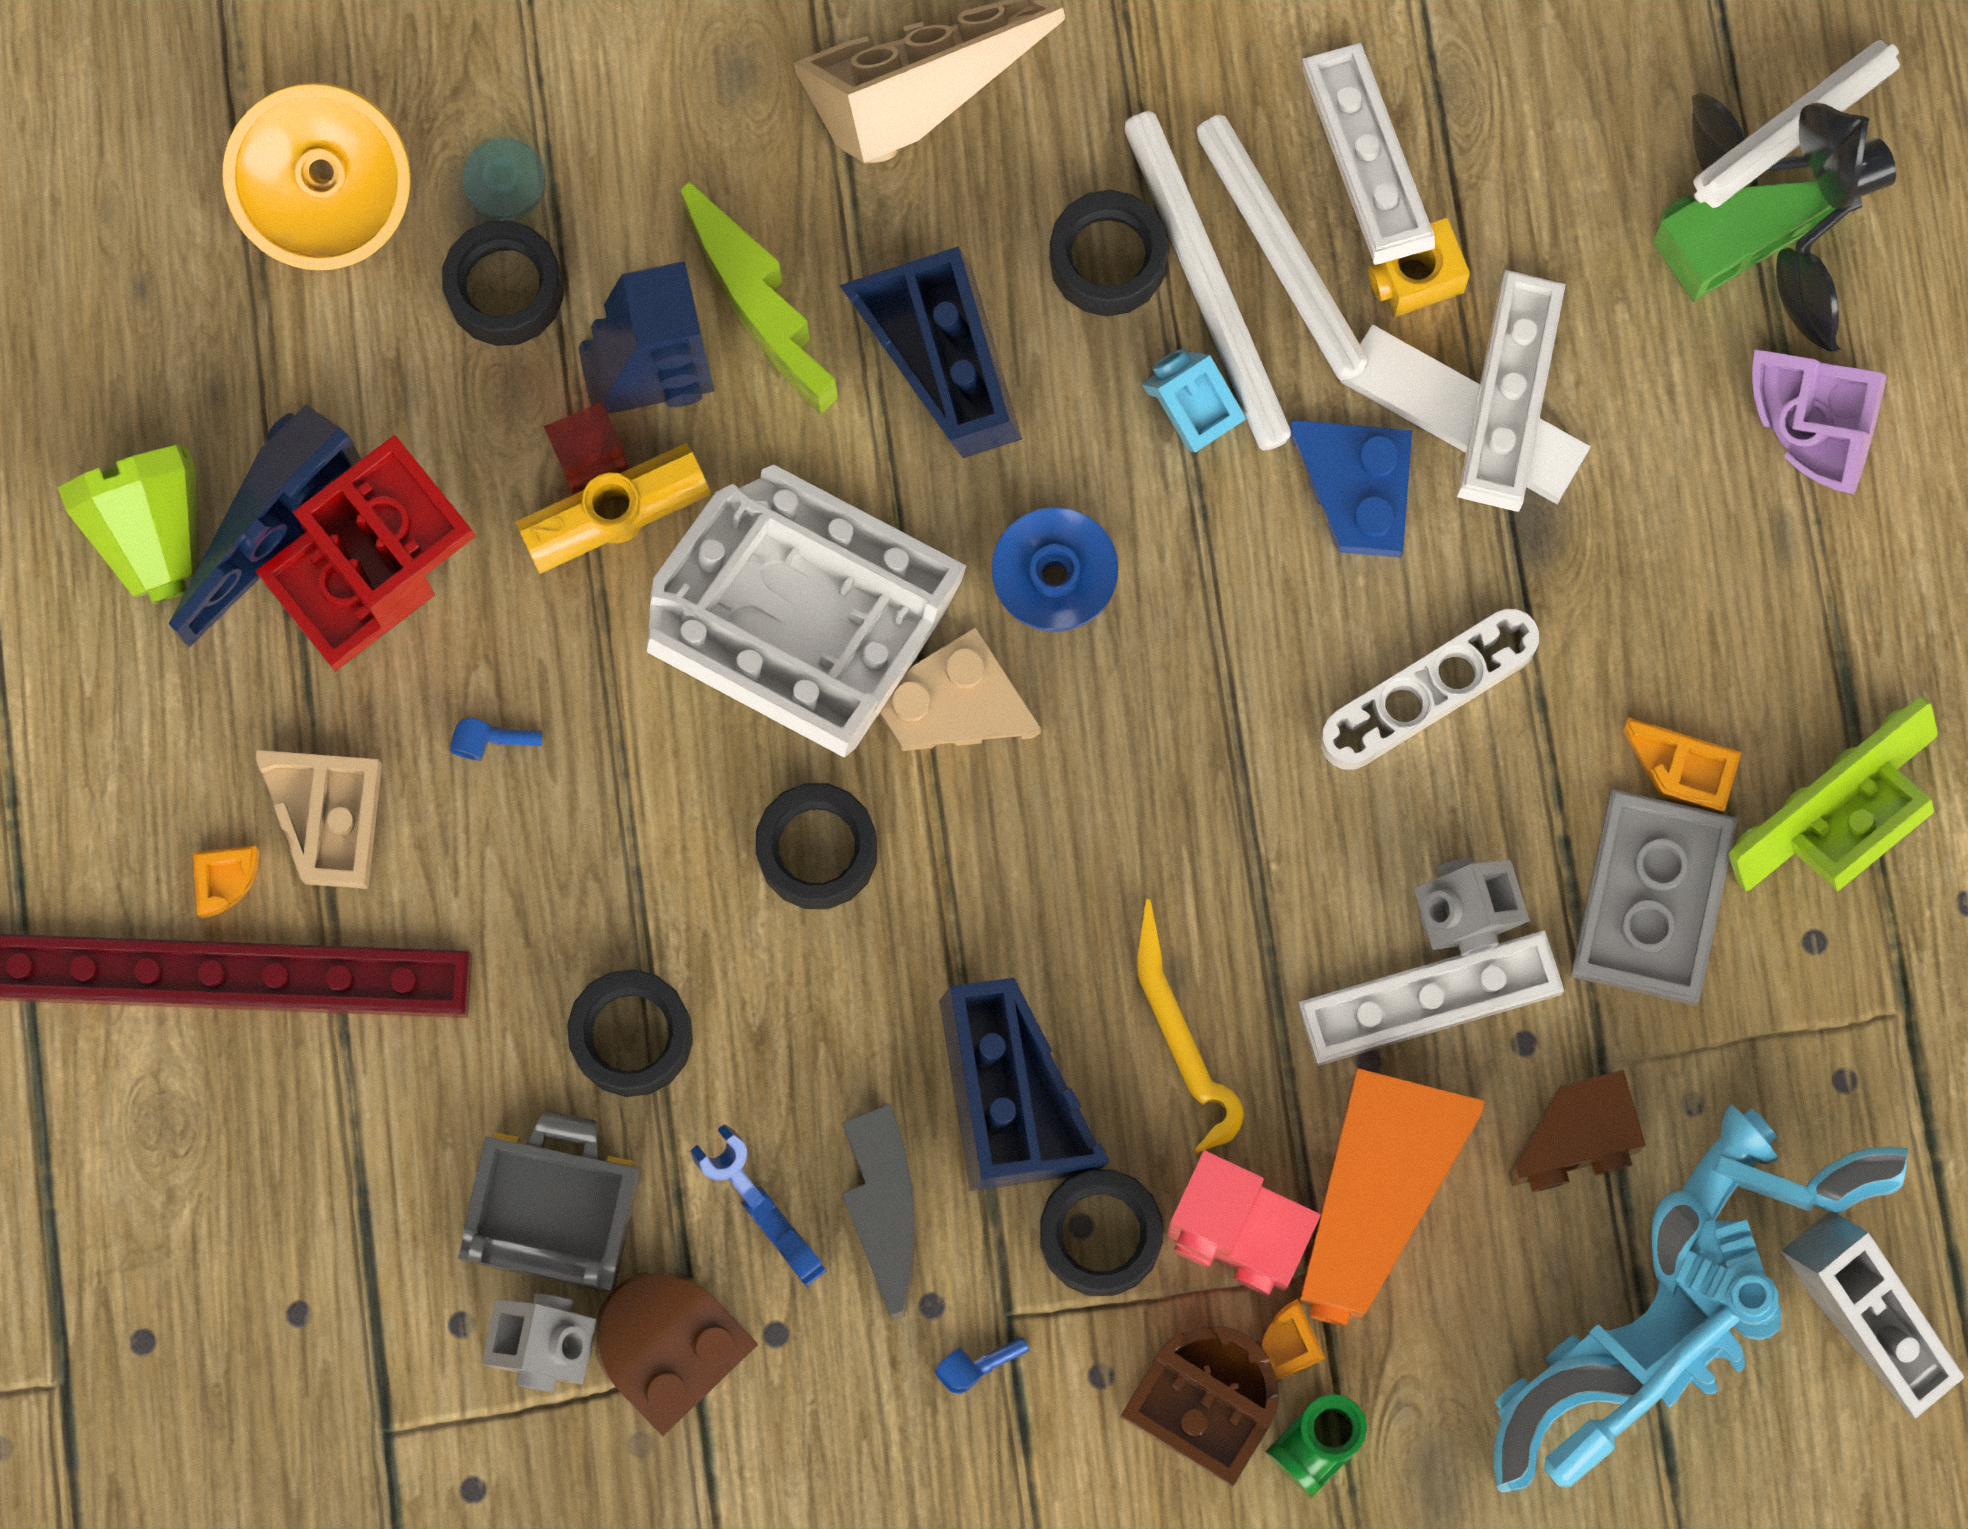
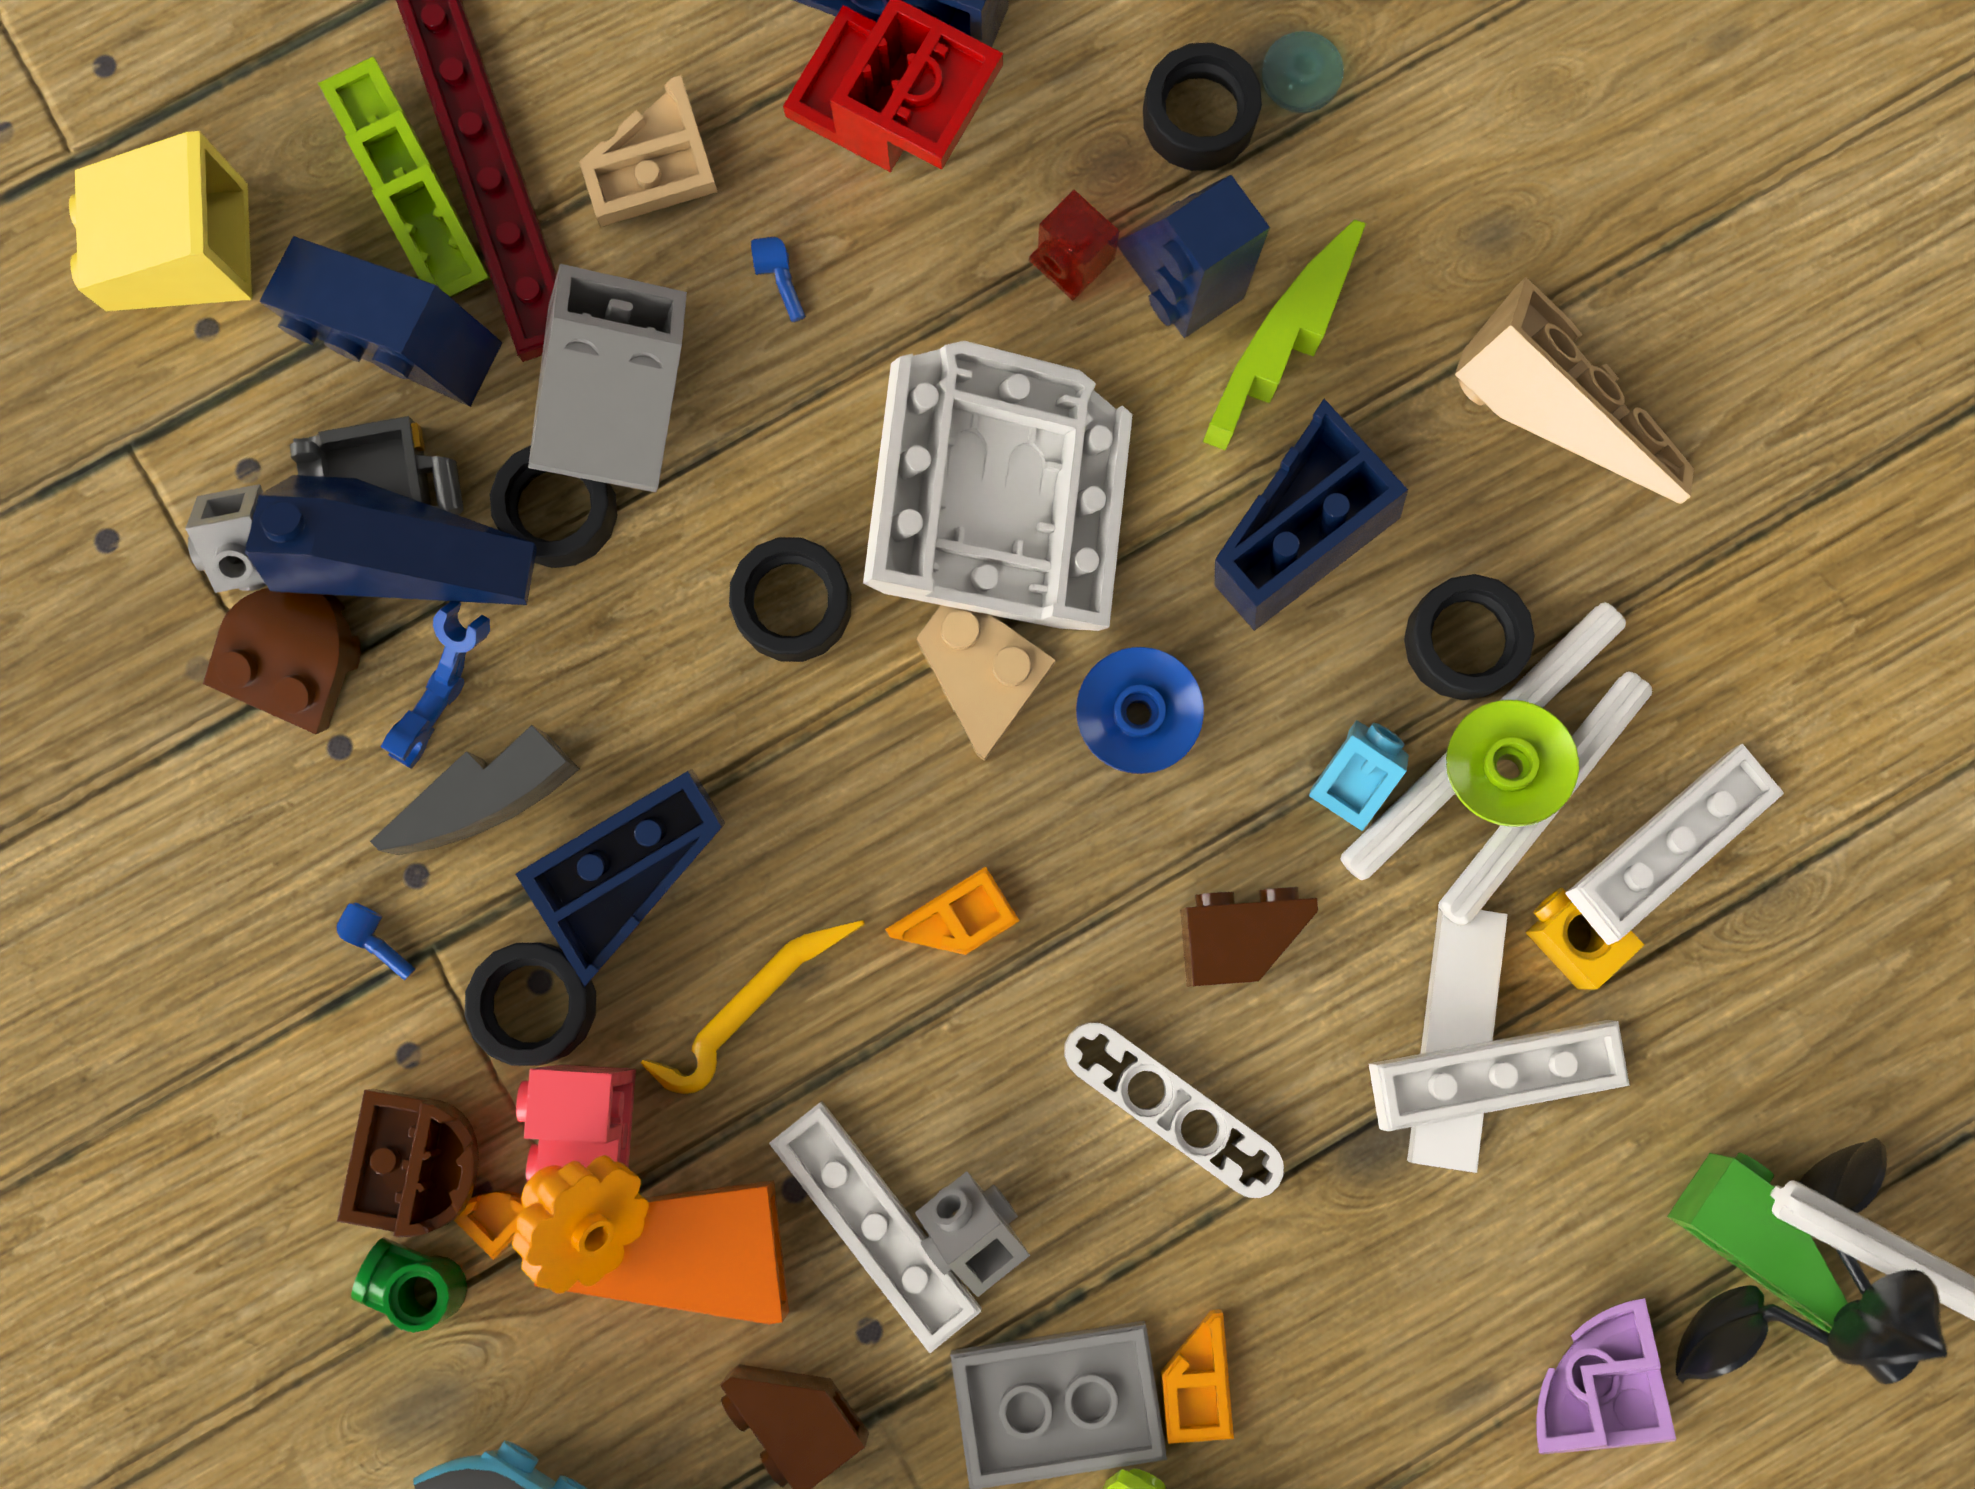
camera: 65 degrees right, 5 degrees up
light orange tile [192,845,260,919] -> none
yellow piece [515,443,711,574] -> none
blue wing [1290,420,1412,558] -> none
none -> light yellow slope [69,131,252,311]
none -> dark blue wedge [245,475,537,605]
none -> dark blue wedge [259,236,503,407]
none -> lime slope [318,56,490,298]
none -> light orange plant [512,1155,649,1294]
none -> light grey slope [528,264,687,492]
none -> light orange tile [885,867,1020,955]
none -> reddish brown slope [1180,887,1318,987]
none -> lime dish [1446,700,1579,827]

